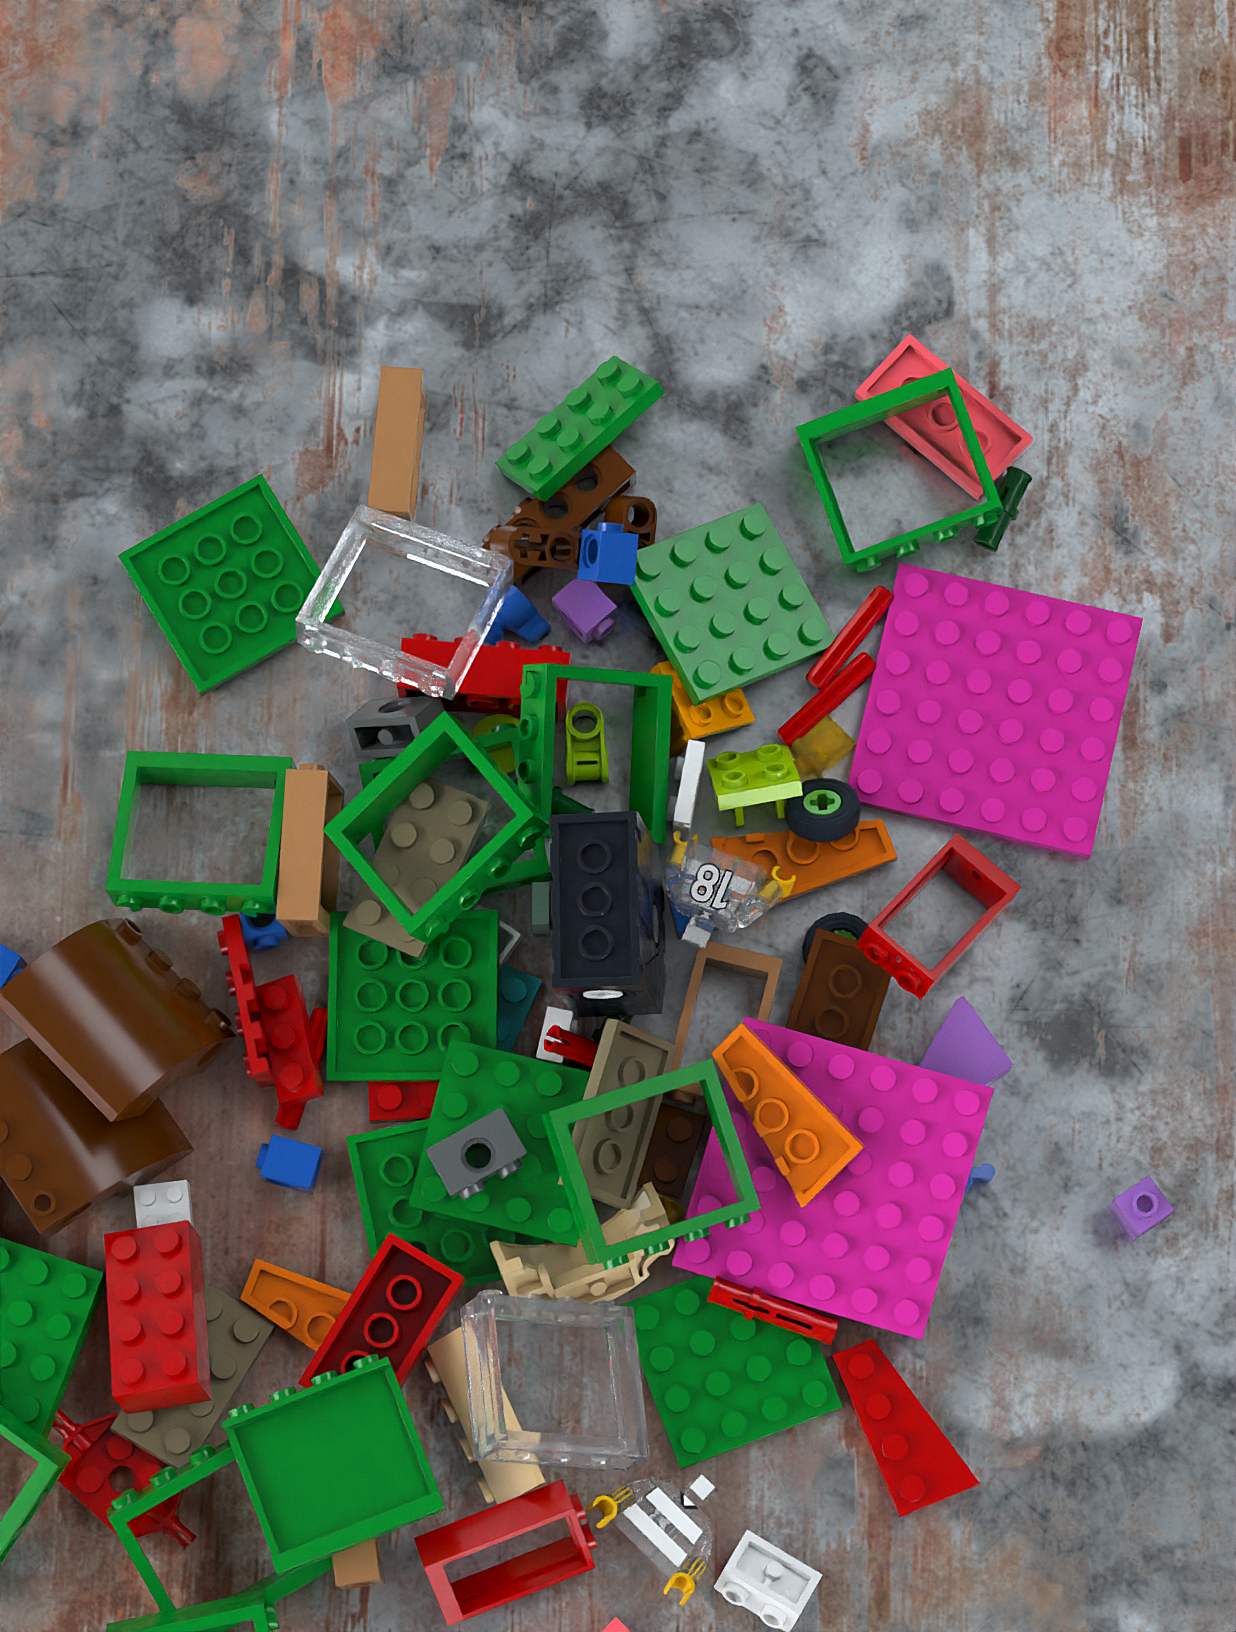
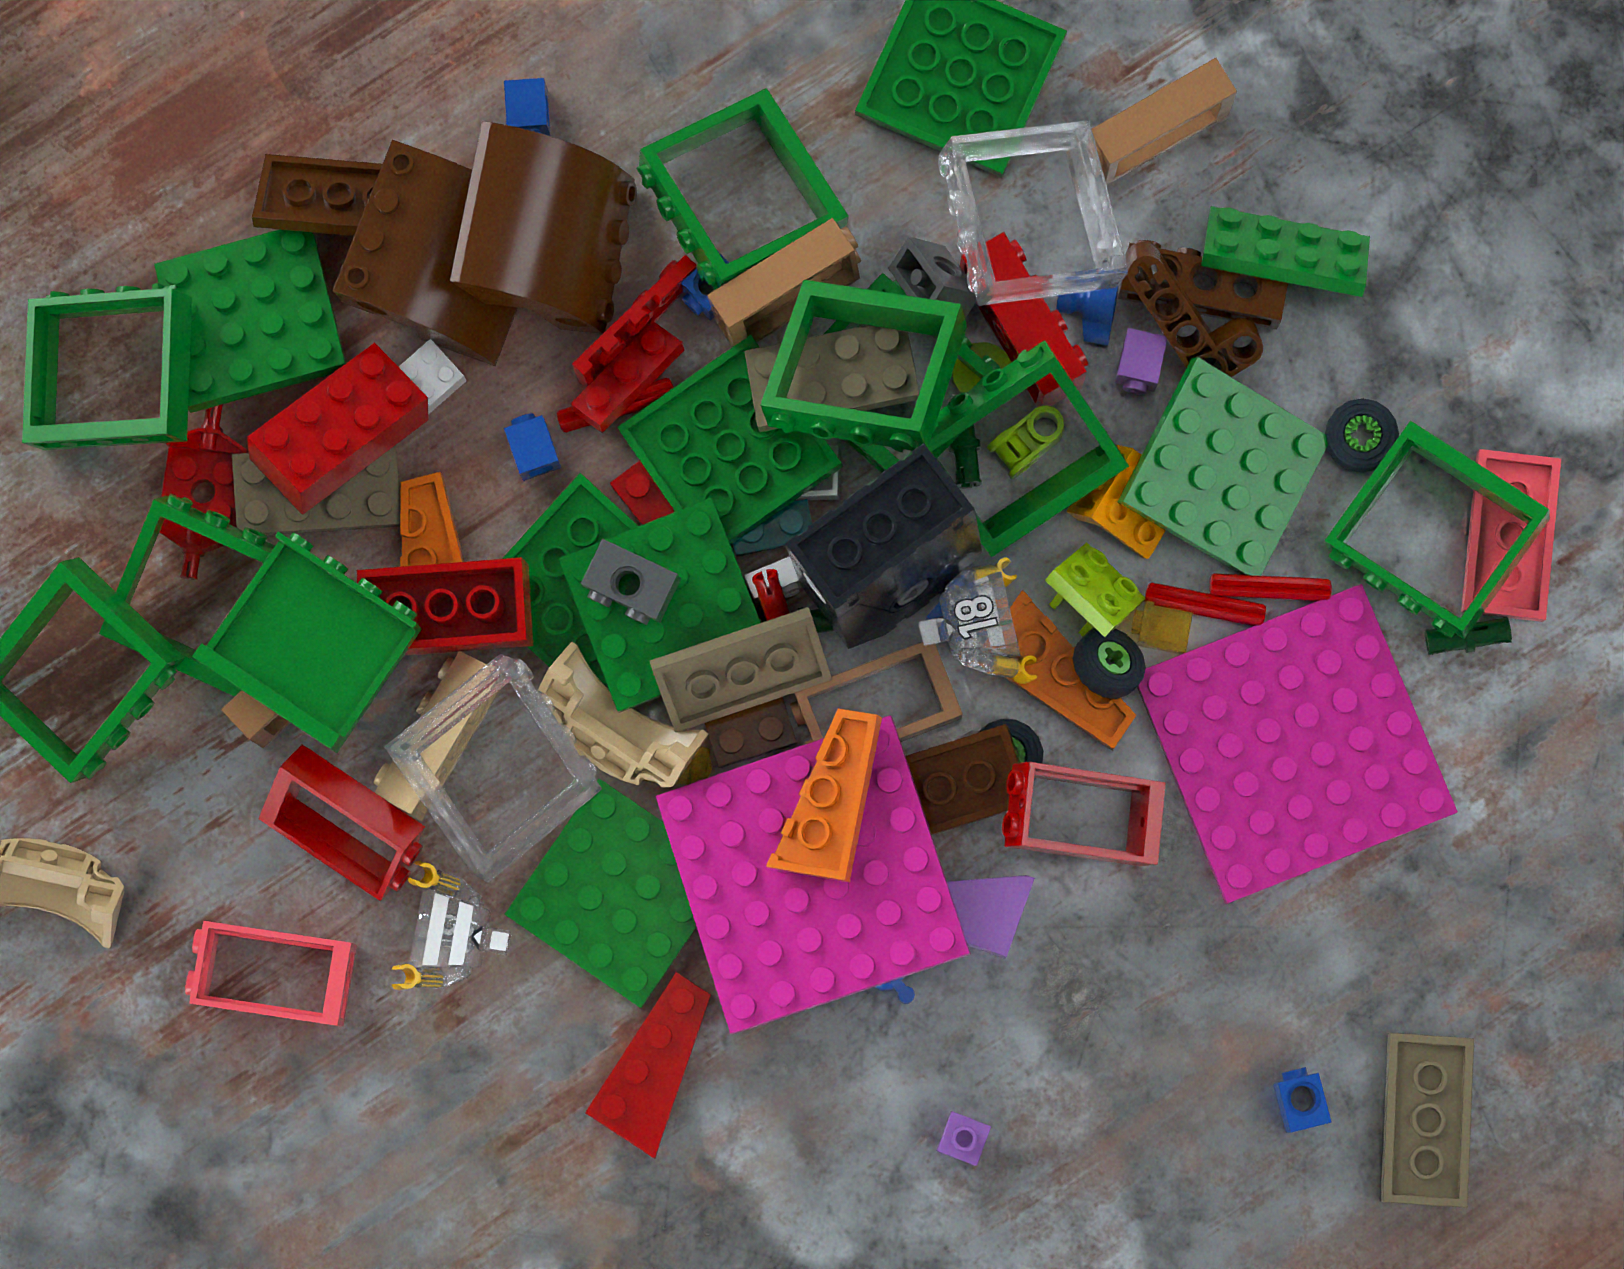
camera: 60 degrees right, 5 degrees up
green window [540,1058,761,1270] -> none
blue brick [578,522,639,585] -> none
white plate [667,740,705,837] -> none
red pin [707,1275,839,1346] -> none
white bracket [714,1530,822,1632] -> none
none -> black bush [1325,398,1399,472]

